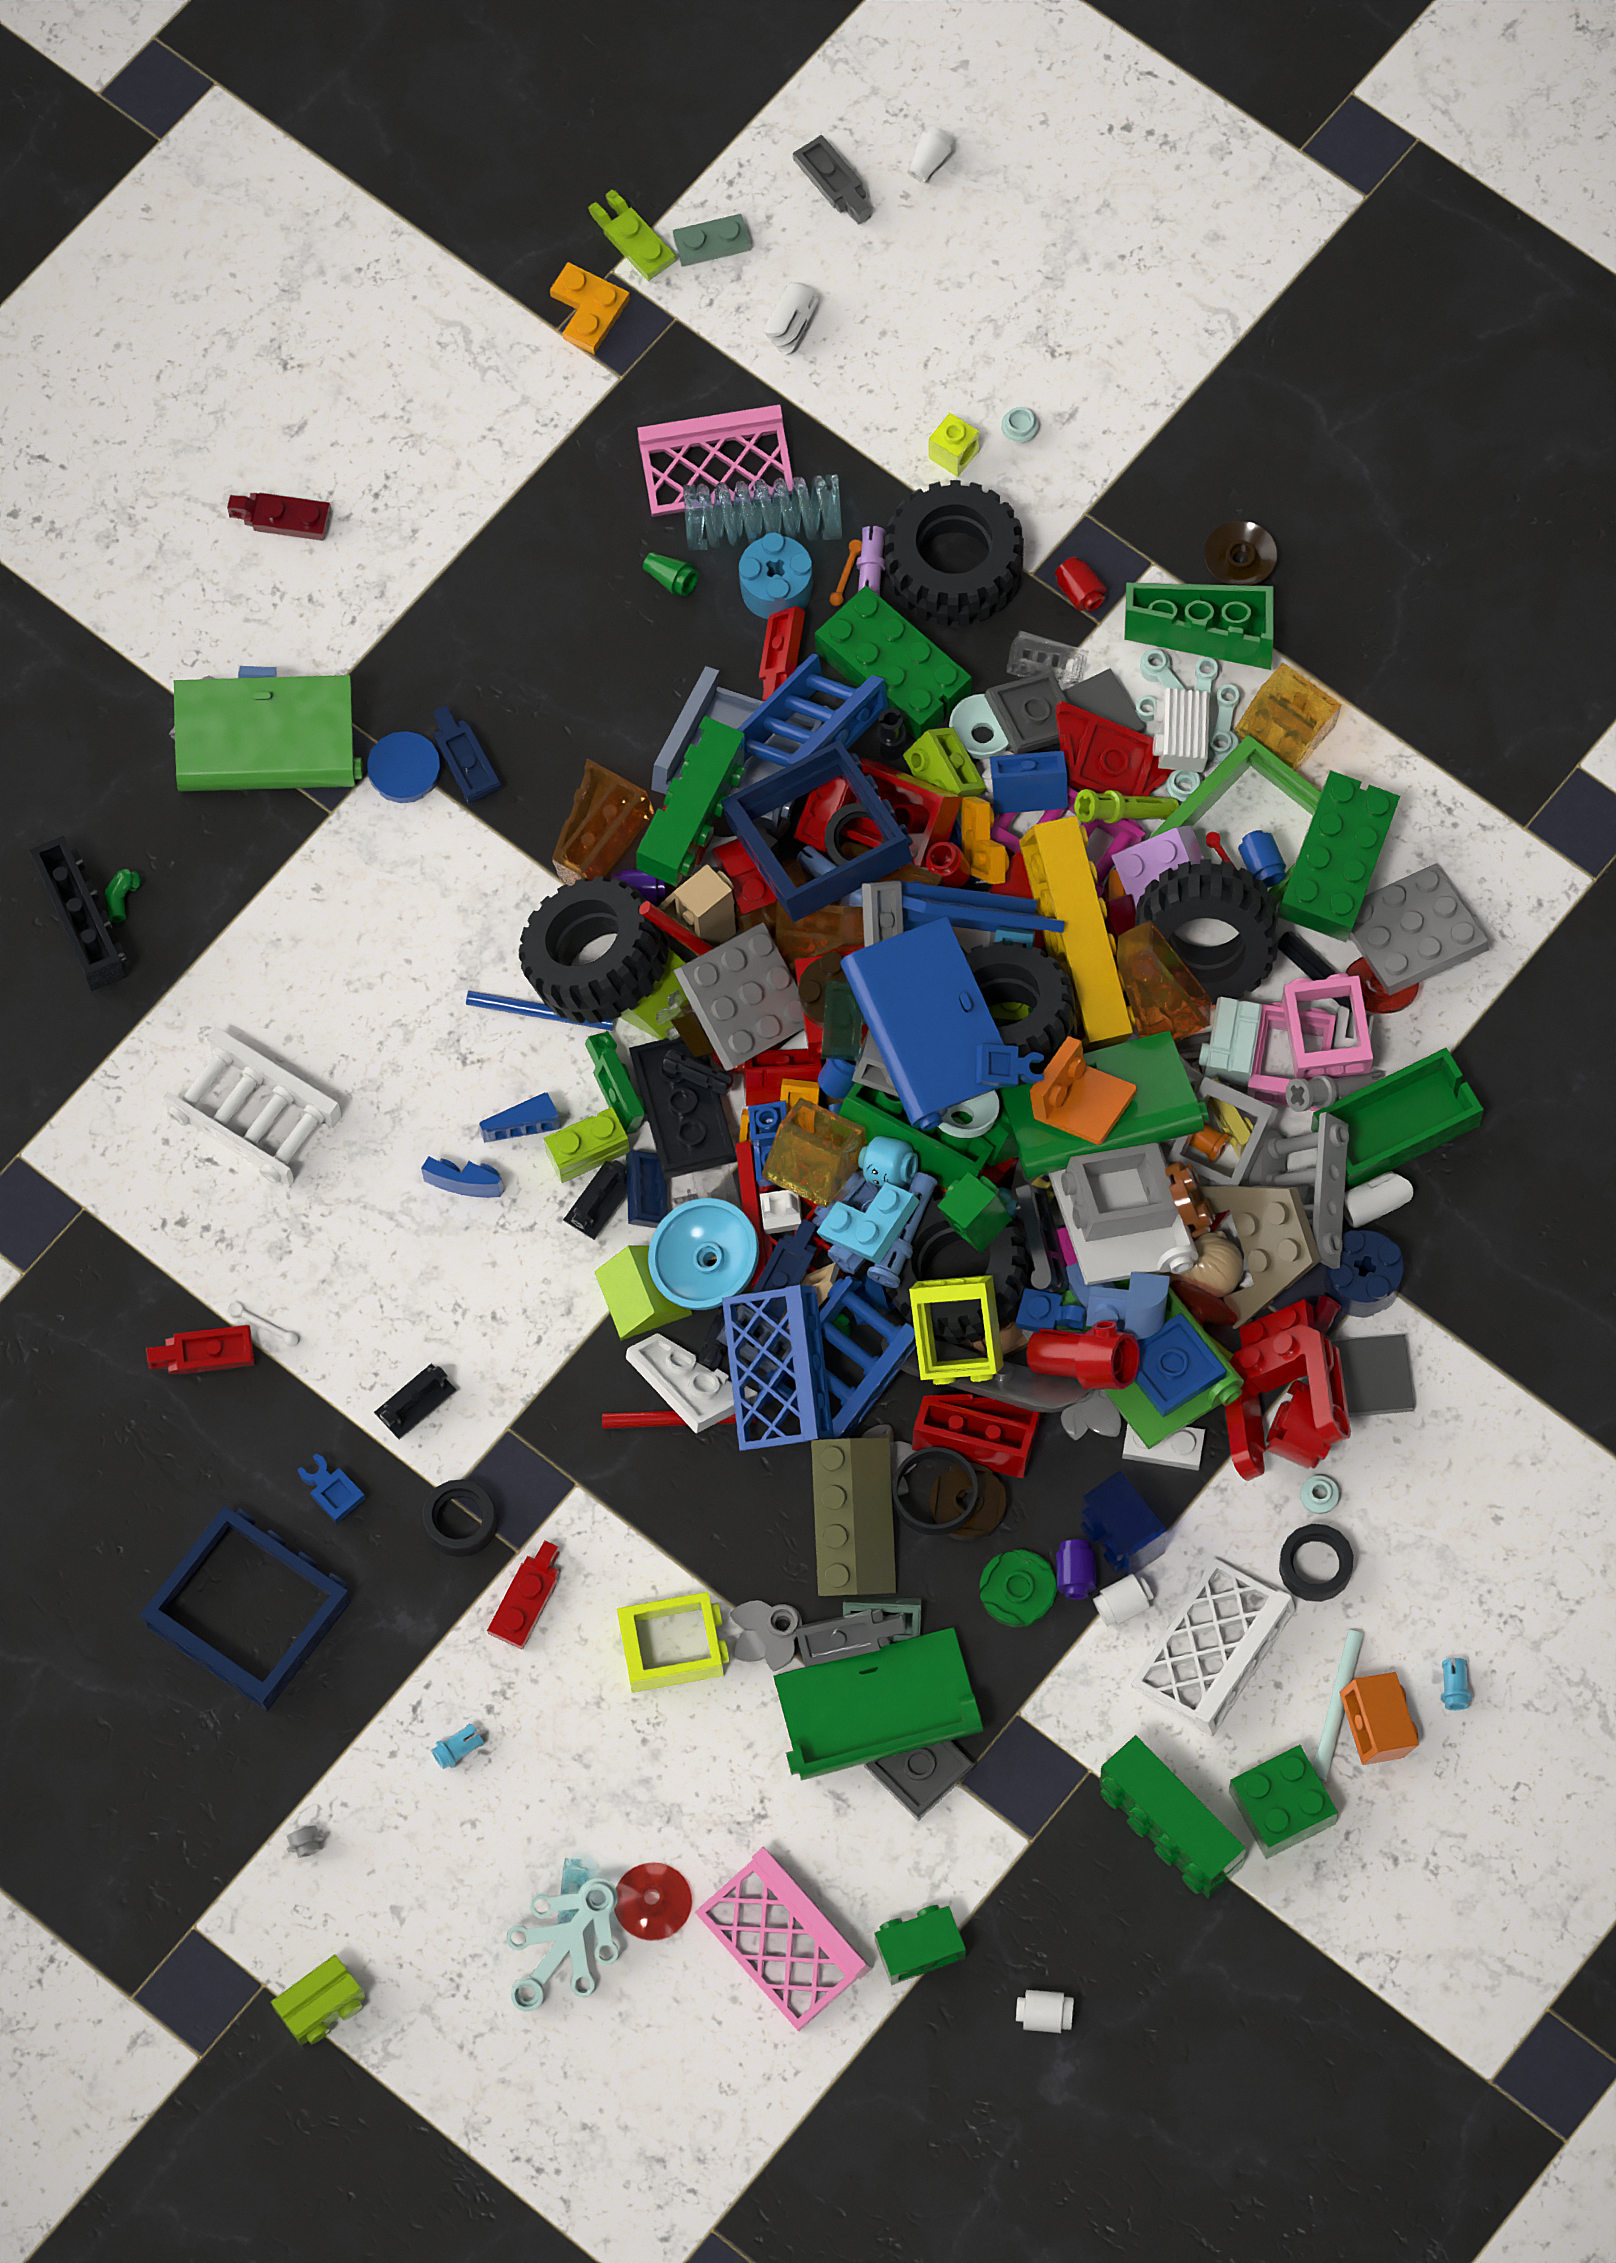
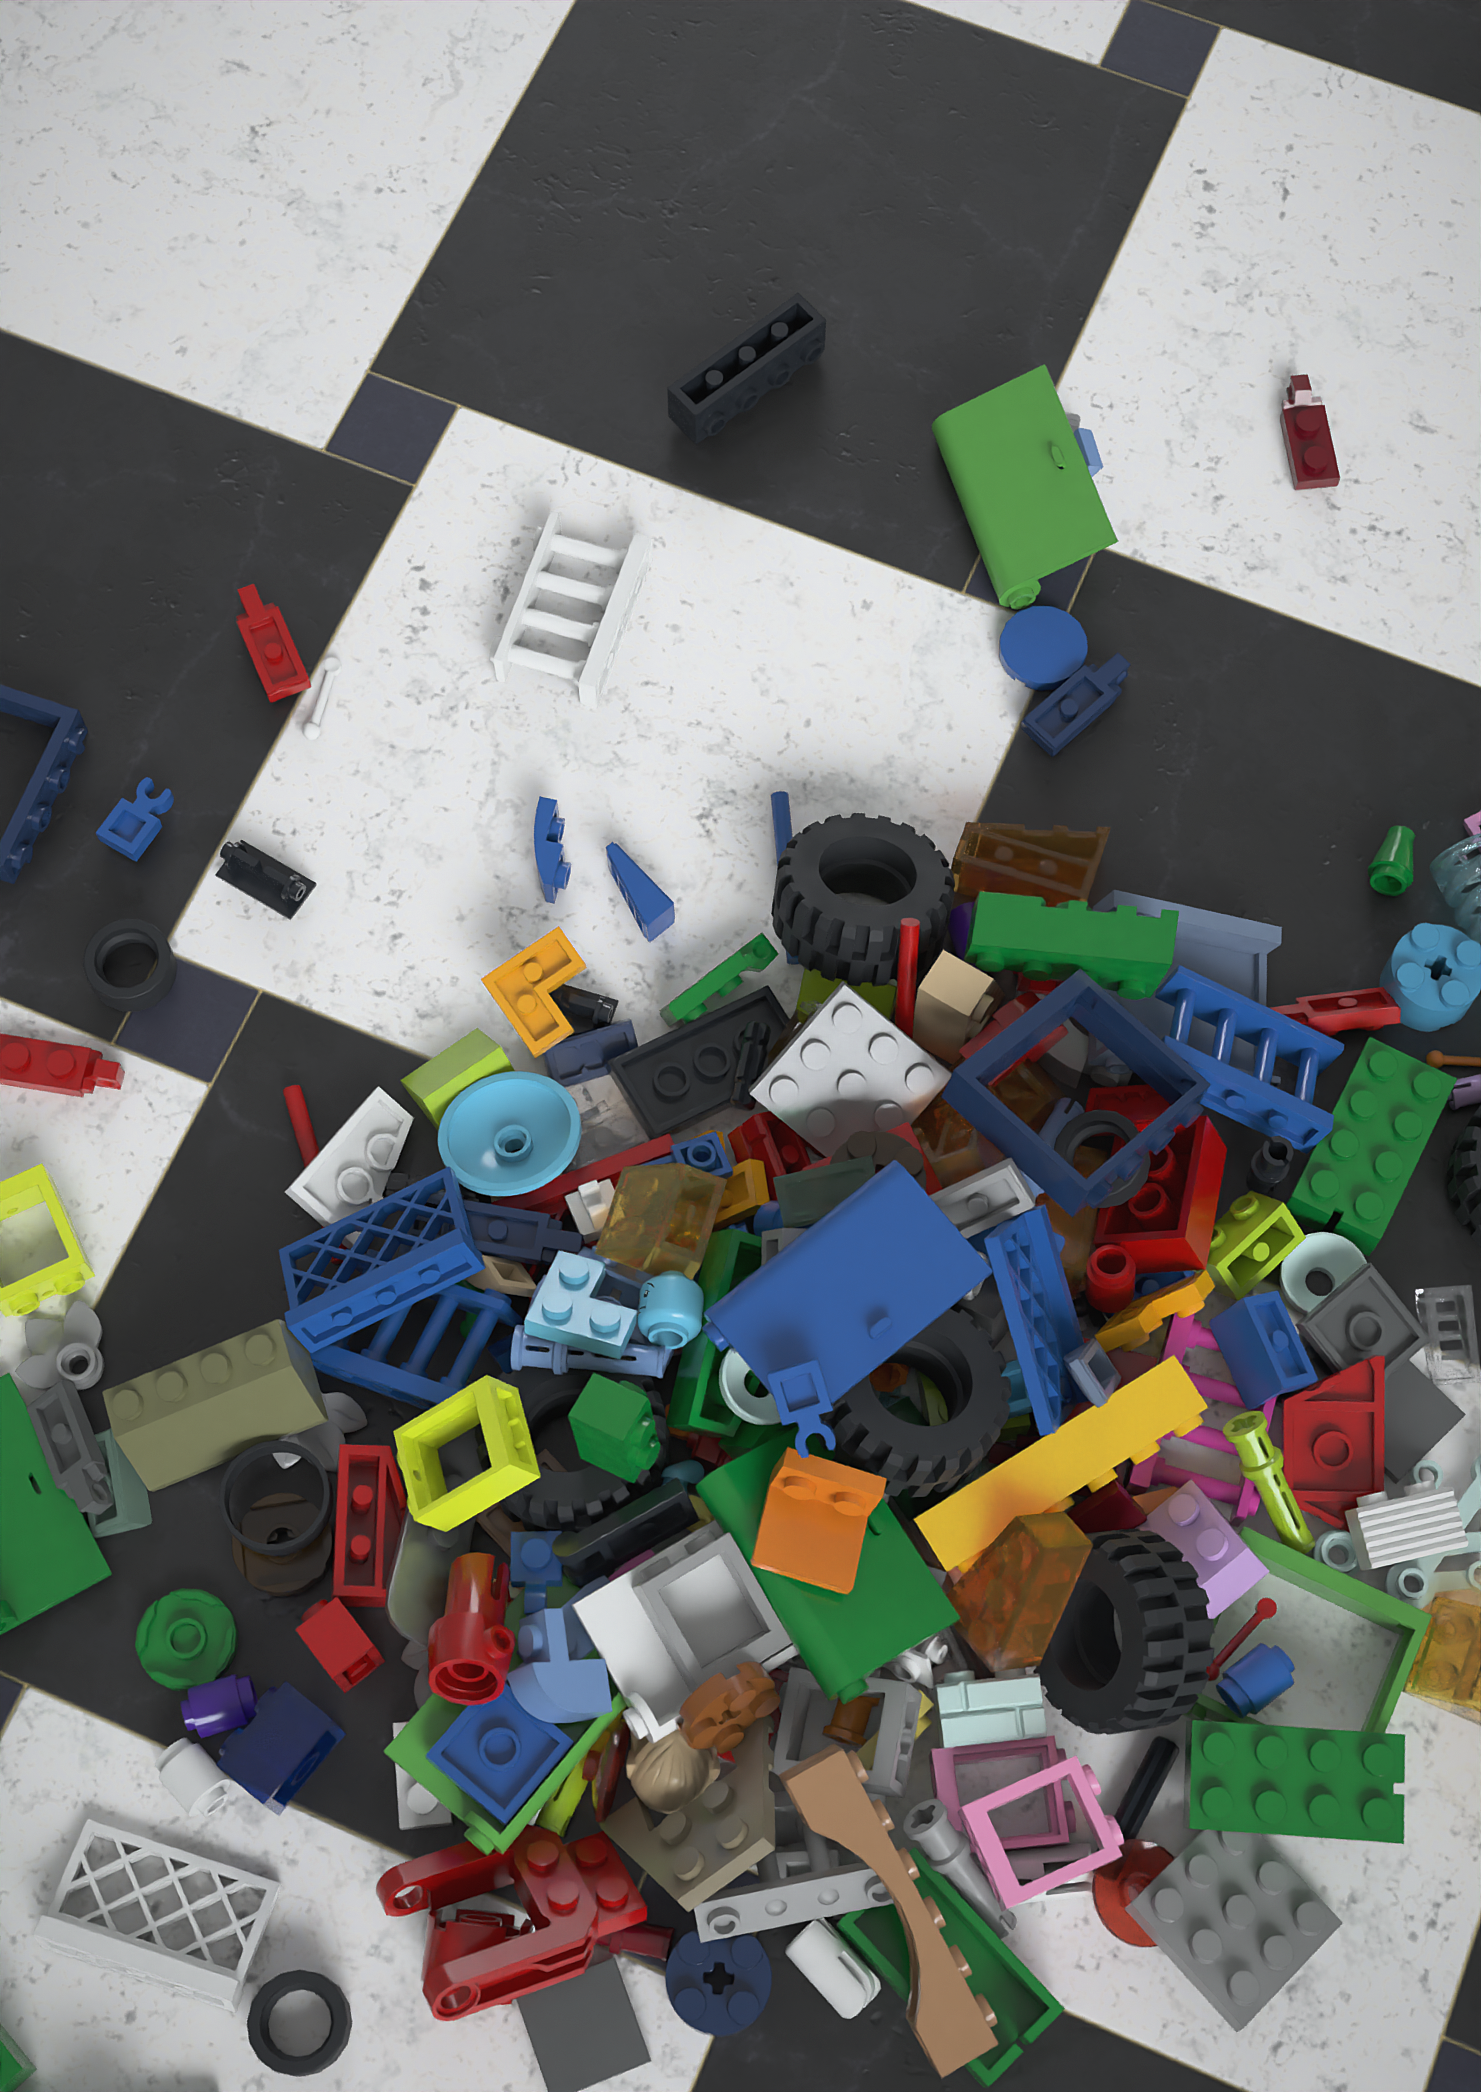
camera: 70 degrees right, 0 degrees up
green arm [104,868,141,922] -> none
lime brick [543,1107,630,1183] -> none
light aqua plate [1300,1476,1339,1514] -> none
none -> red brick [295,1597,385,1693]
none -> light orange plate [481,926,587,1058]
none -> medium nougat arch [778,1743,998,2078]
none -> sand blue slope [1063,1338,1121,1408]

